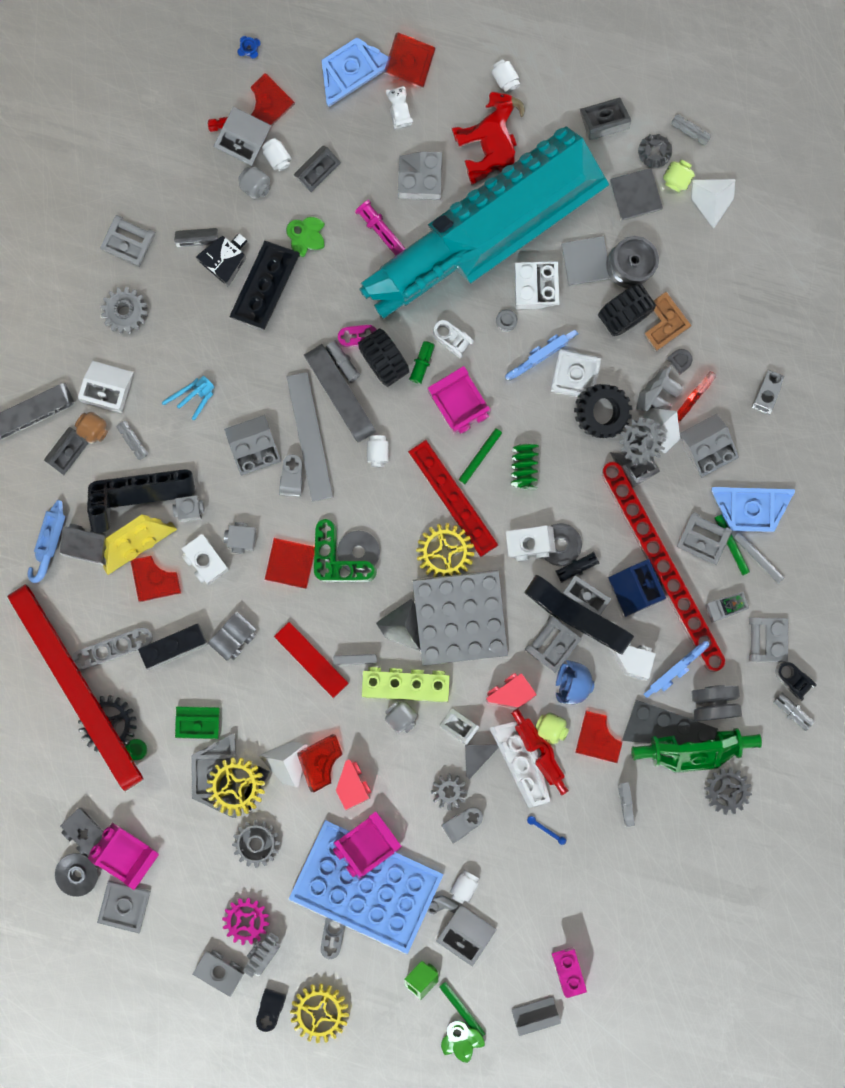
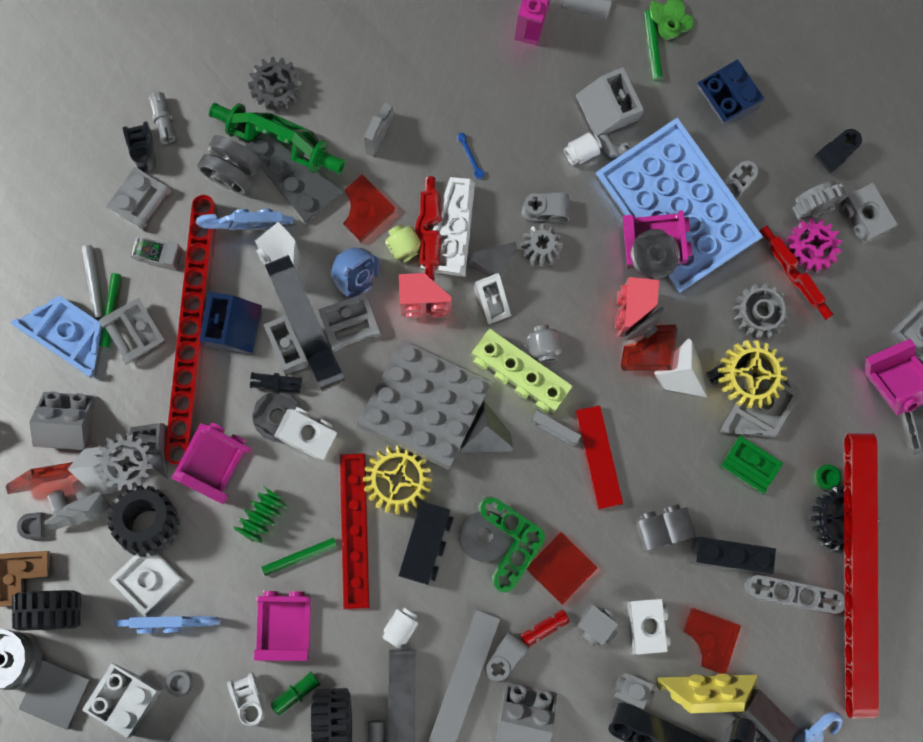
camera: 160 degrees left, 5 degrees down
light yellow gear [290,983,349,1043] -> none
bright green brick [404,961,439,1000] -> none
none -> dark pink panel [171,422,251,504]
none -> black brick [398,501,454,586]
none -> red axle [521,610,570,646]
none -> flat silver dish [623,306,664,341]
none -> flat silver tile [630,229,680,279]
none -> dark blue slope [696,59,765,124]
none -> red piece [759,225,834,321]

